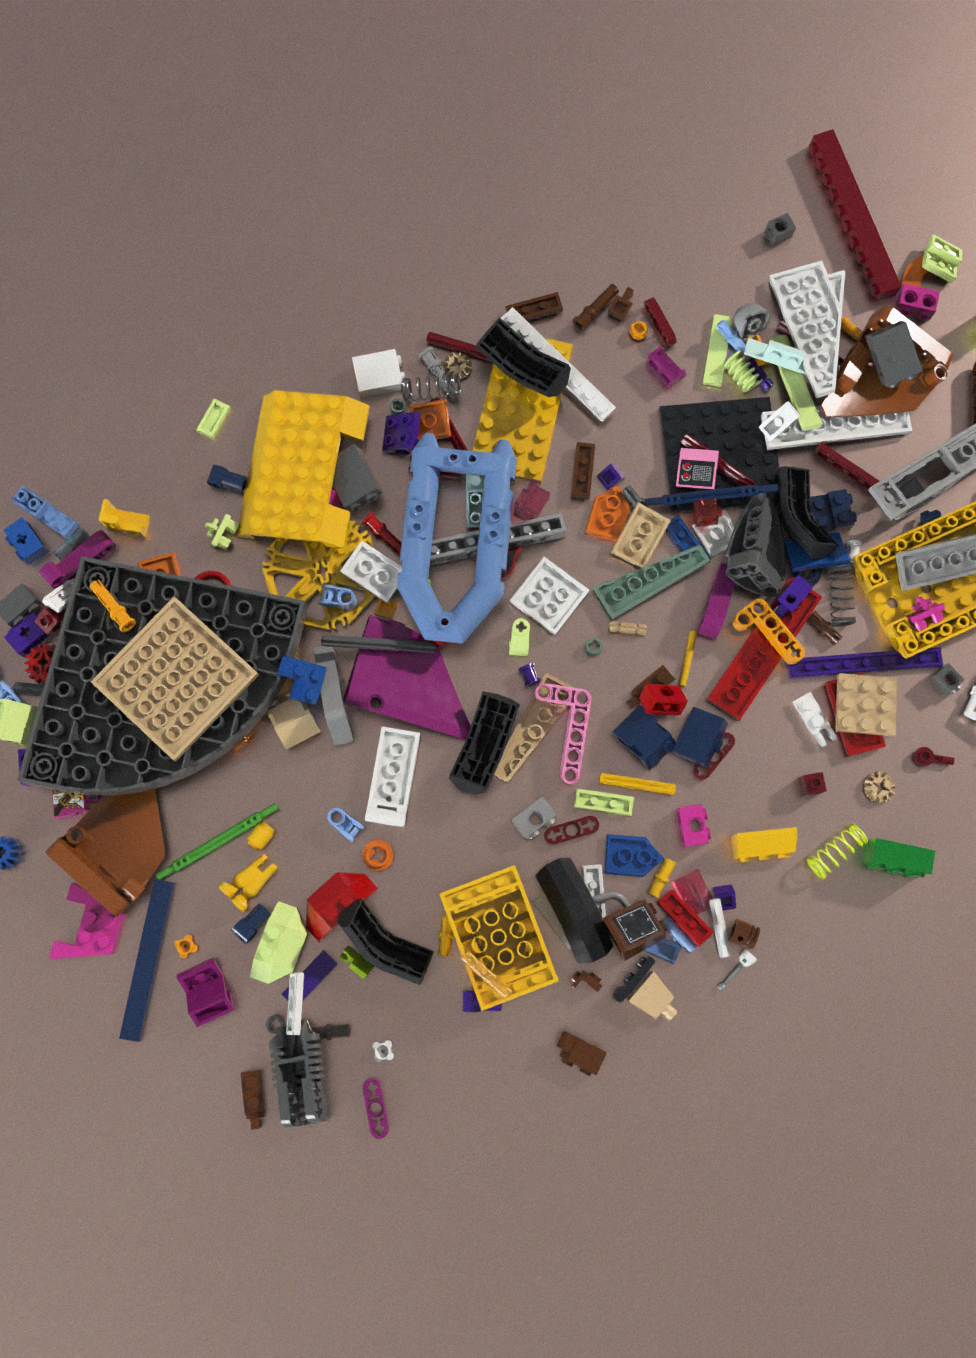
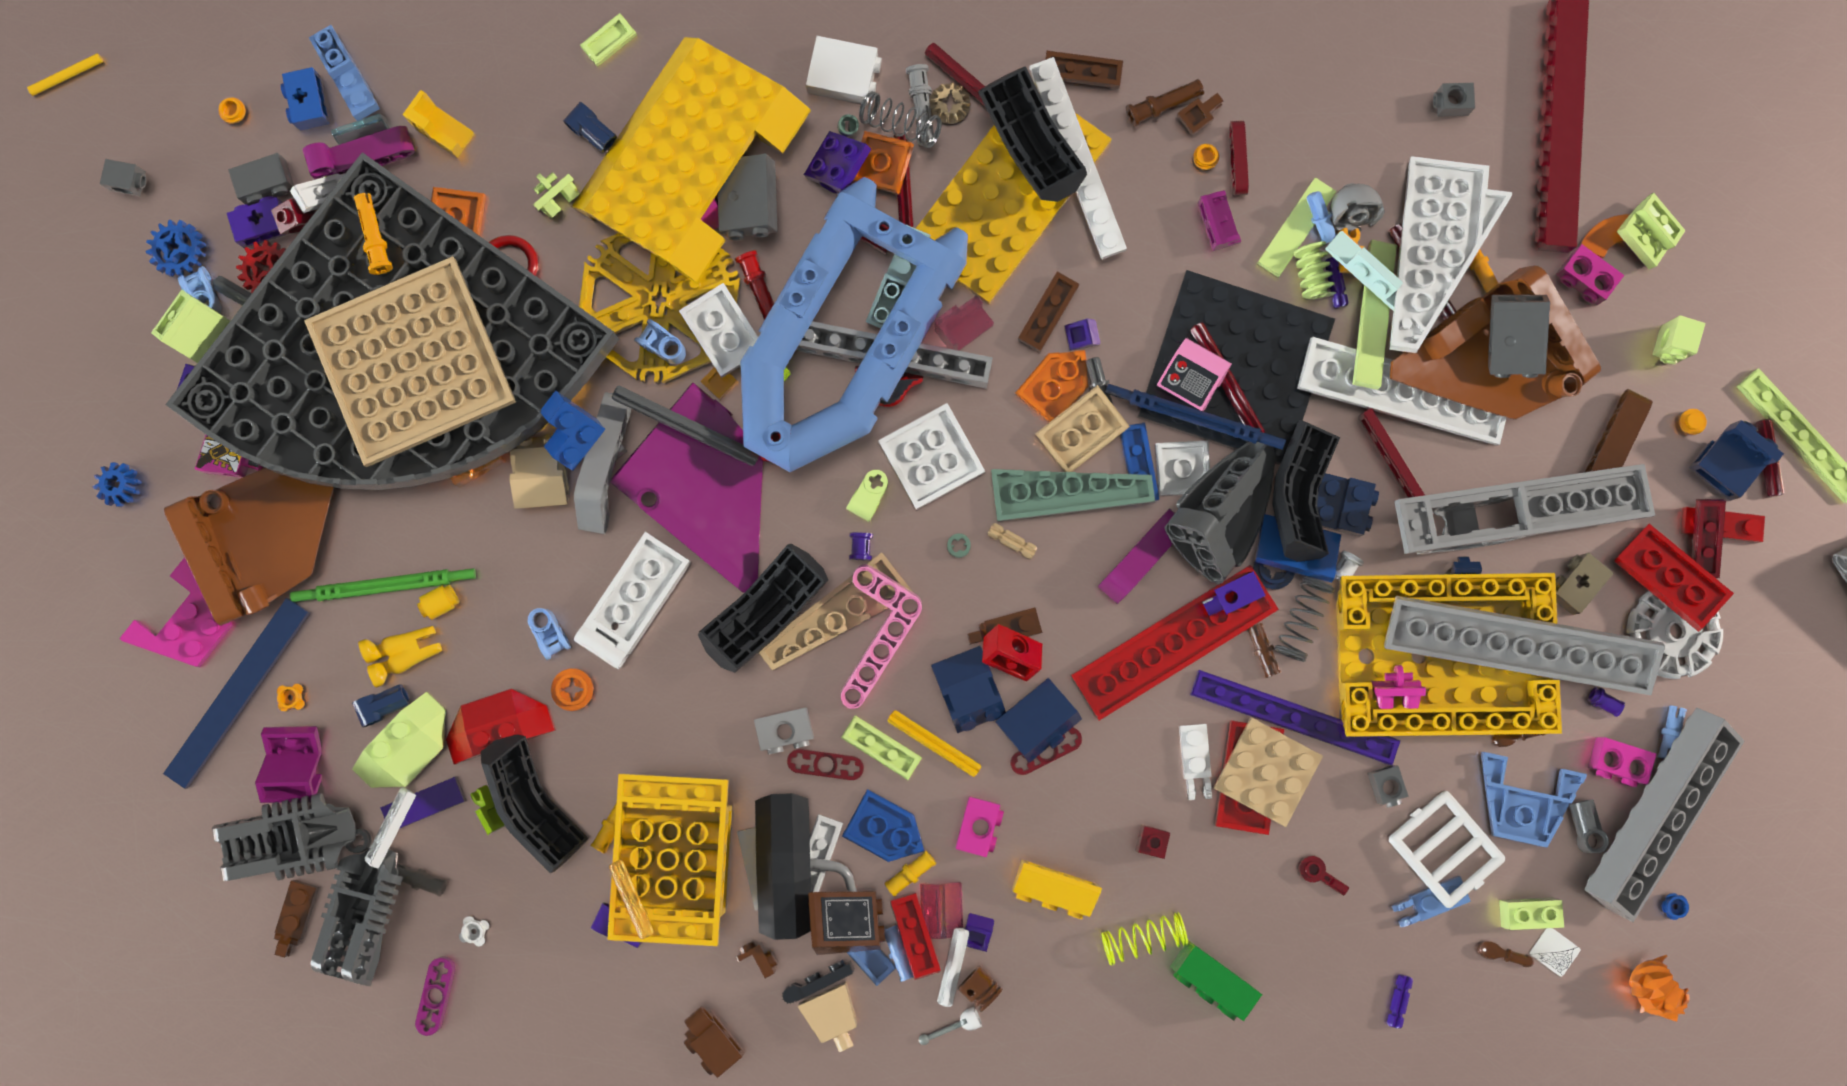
camera: 25 degrees right, 5 degrees up
yellow bar [678,630,697,687] -> none
clear red brick [693,499,722,527] -> none
light orange beam [732,599,805,665] -> none
white slope [759,402,800,441] -> none
tan gear [864,771,896,803] -> none
none -> dark grey connector [212,793,356,881]

